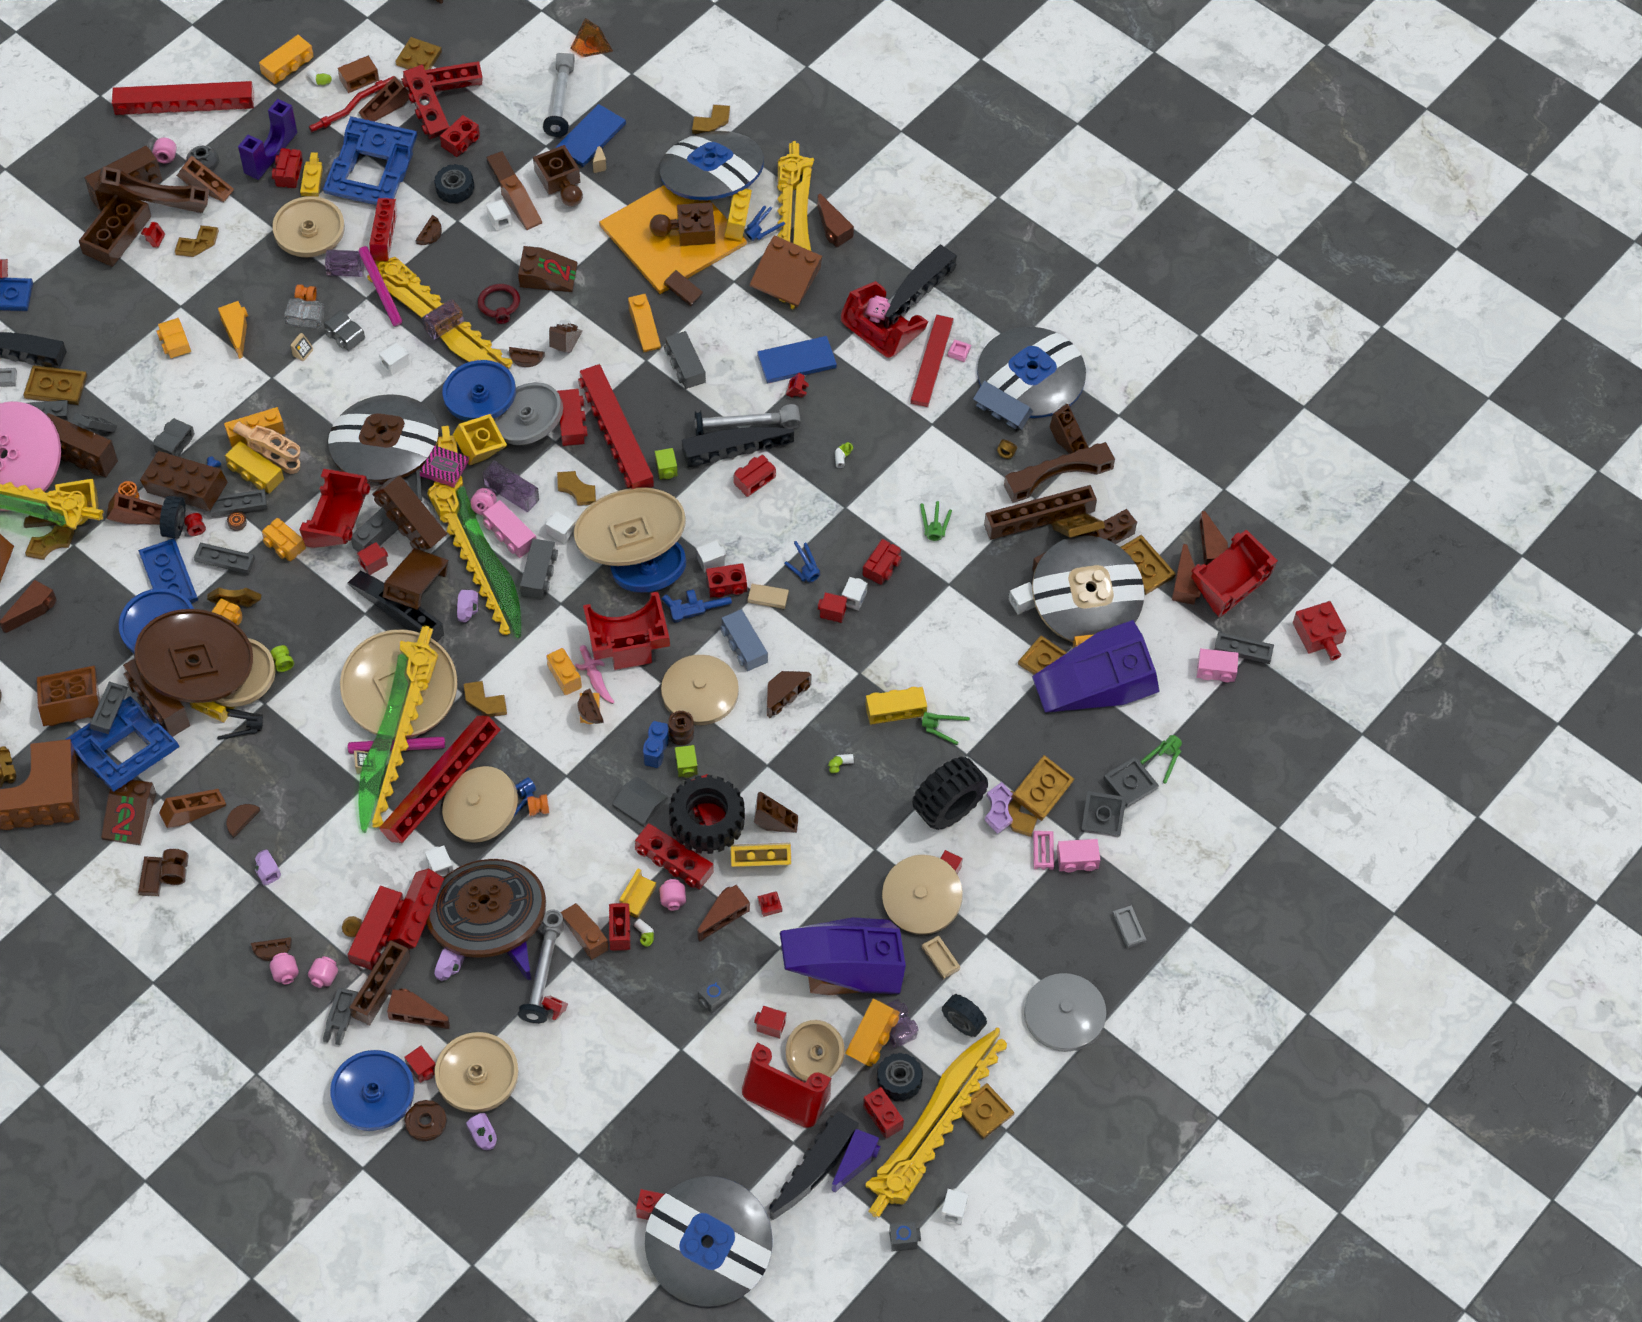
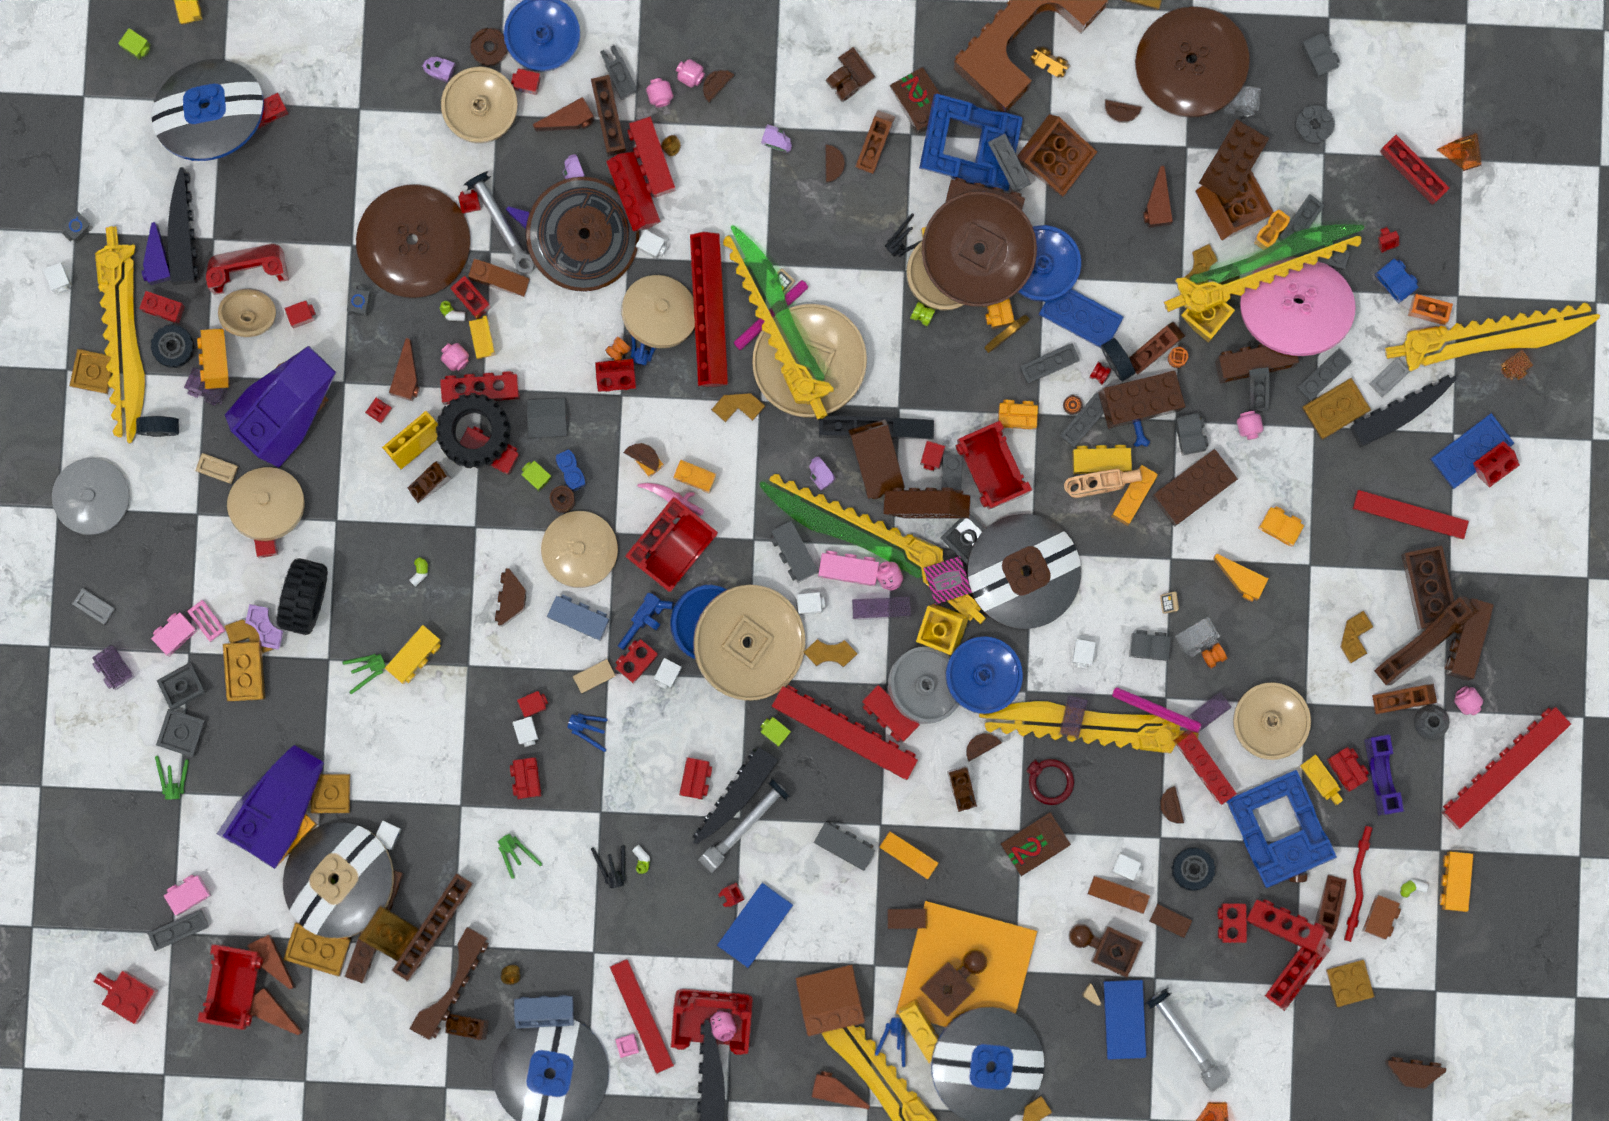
camera: 140 degrees right, 25 degrees up
red tile [141,222,165,247] -> none
none -> clear purple brick [92,645,135,690]
none -> reddish brown dish [356,185,470,298]
none -> black plant [591,845,626,889]
none -> red brick [595,359,636,392]
none -> reddish brown brick [1152,449,1238,527]
none -> bright pink head [1237,411,1264,440]
none -> red tile [1352,490,1469,540]

